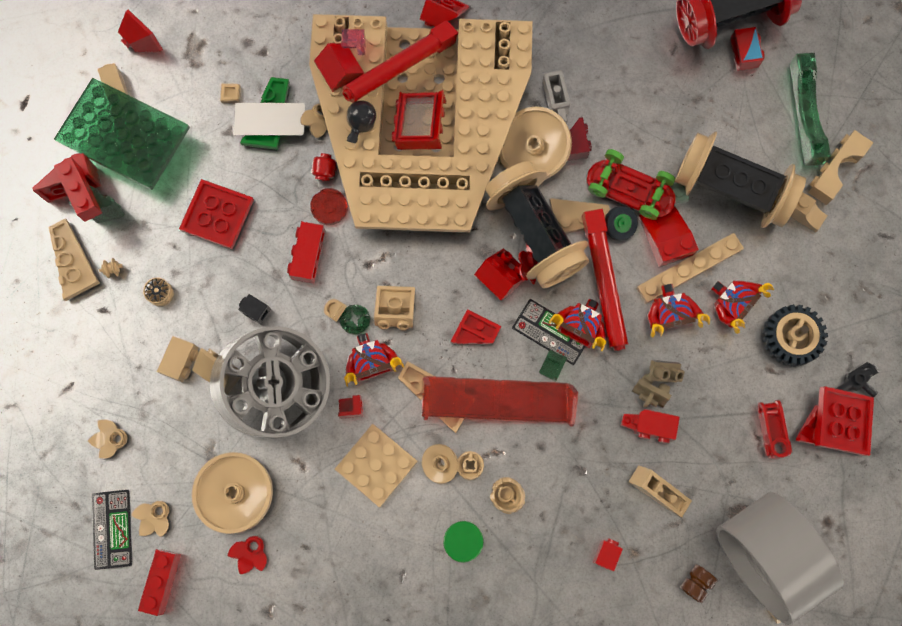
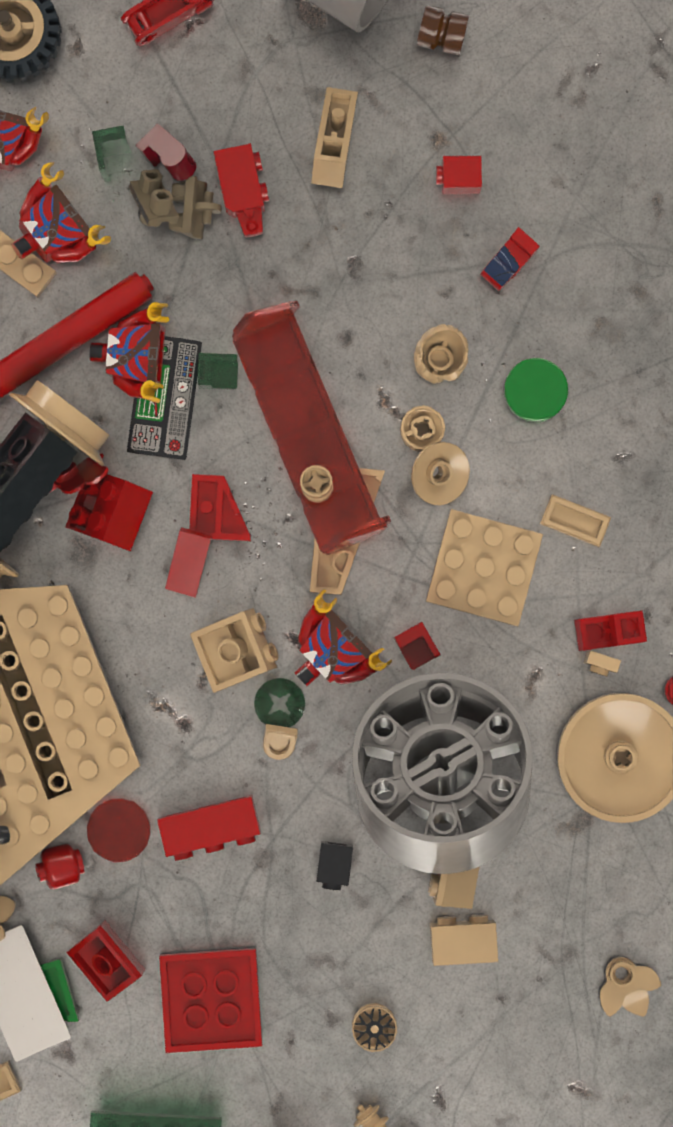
camera: 120 degrees left, 10 degrees up
none -> red slope [66,920,146,1002]
none -> clear green panel [92,125,131,182]
none -> leg [135,123,197,181]
none -> red tile [165,527,212,598]
none -> tan wheel [300,465,334,503]
none -> leg [480,227,540,291]
none -> tan tile [540,494,611,548]
none -> red slope [574,610,647,651]
none -> tan plate [583,651,621,677]

